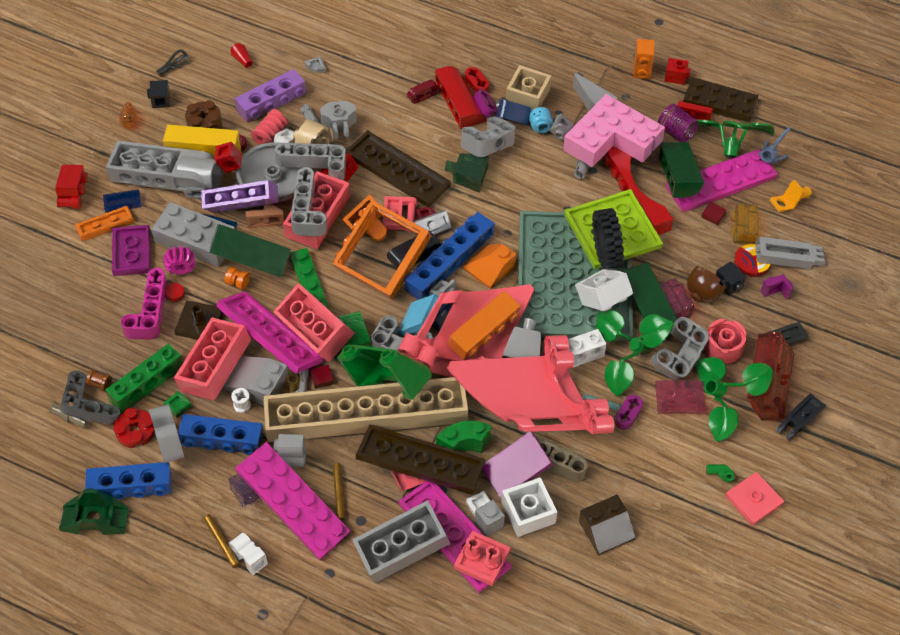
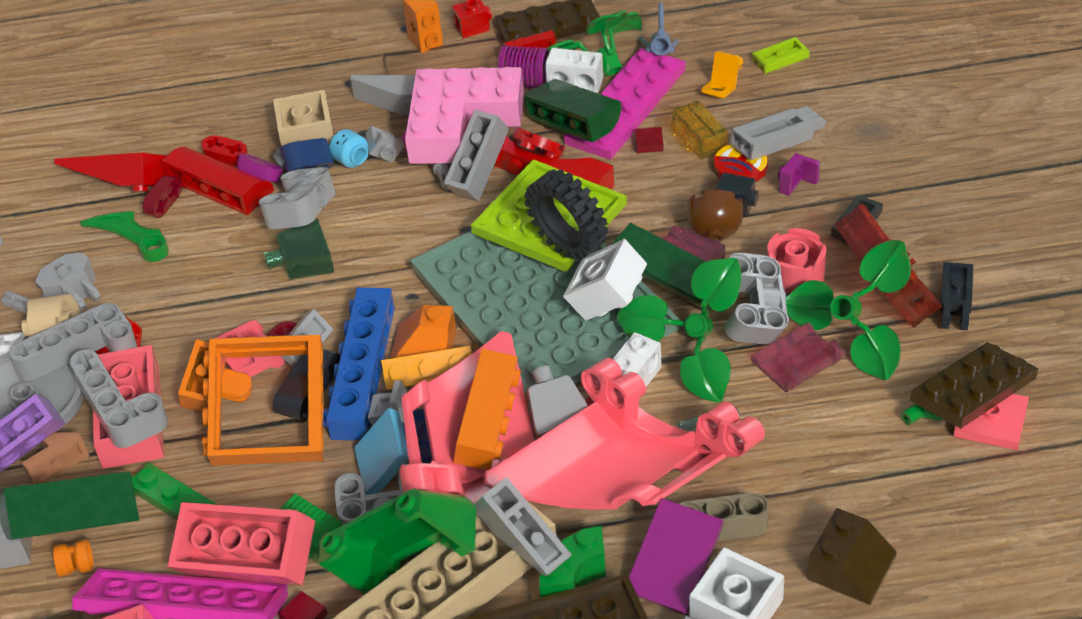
camera: 30 degrees left, 10 degrees down
dark brown plate [345,130,451,207] -> none
magenta beam [615,395,643,430] -> none
none -> red wedge [54,152,167,192]
none -> green piece [80,211,169,262]
none -> light orange plate [381,346,472,390]
none -> light grey brick [444,109,509,202]
none -> light grey slope [475,477,571,577]
none -> red plate [512,126,566,158]
none -> white brick [546,48,603,93]
none -> lime tile [752,37,809,74]
none -> dark brown plate [910,342,1038,429]

